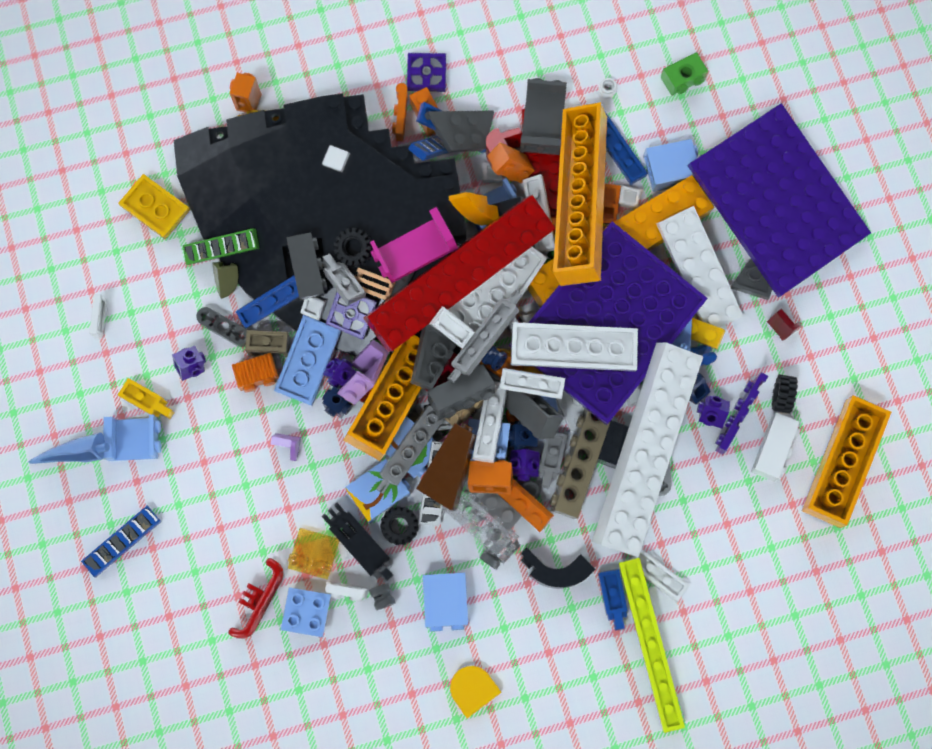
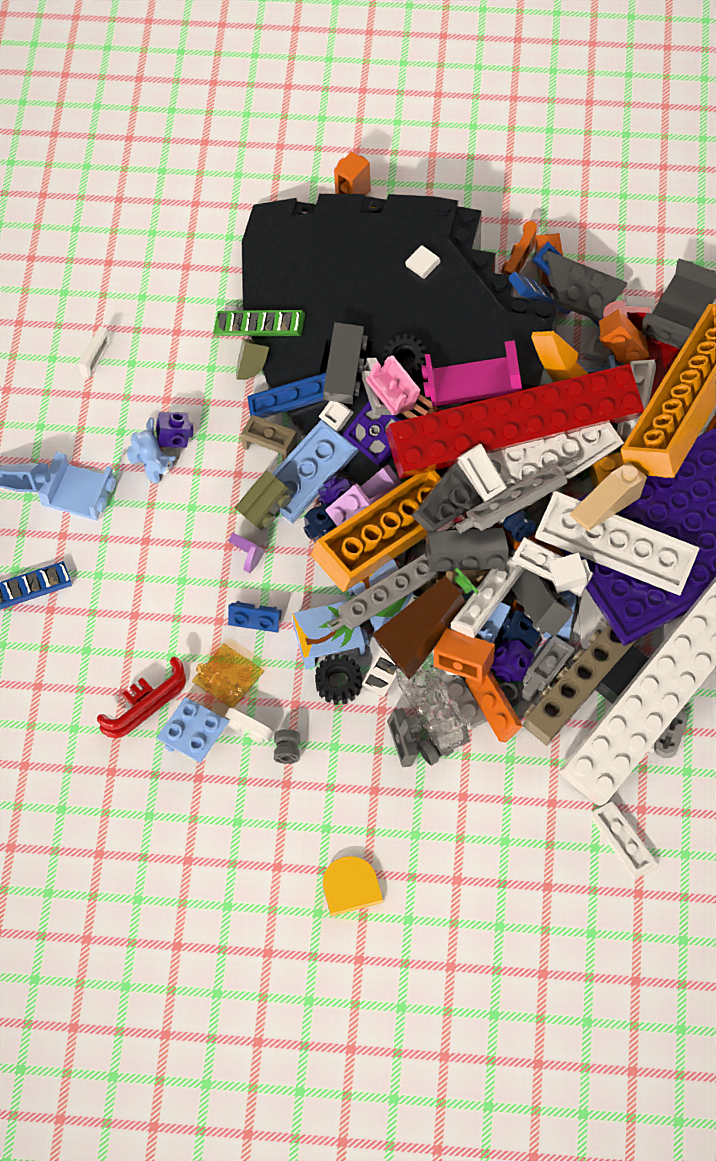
camera: 25 degrees right, 15 degrees down
yellow hinge [117,378,175,419] -> none
yellow plate [118,174,190,239] -> none
dark grey beam [196,307,247,347] -> none
orange brick [232,353,279,393] -> none
black hinge [322,503,393,581] -> none
dark purple piece [407,53,446,92] -> none
light blue brick [423,573,468,632] -> none
black arch [520,547,596,589] -> none
blue hinge [598,569,628,631] -> none
neon yellow plate [618,558,685,733] -> none
none -> light blue animal [127,417,176,484]
none -> blue hinge [228,601,282,633]
none -> olive brick [235,470,294,530]
none -> bright pink hinge [366,356,421,415]
none -> dark grey hinge [387,708,423,767]
none -> bright green plate [453,568,479,594]
none -> white brick [548,553,590,593]
none -> tan slope [570,462,647,531]

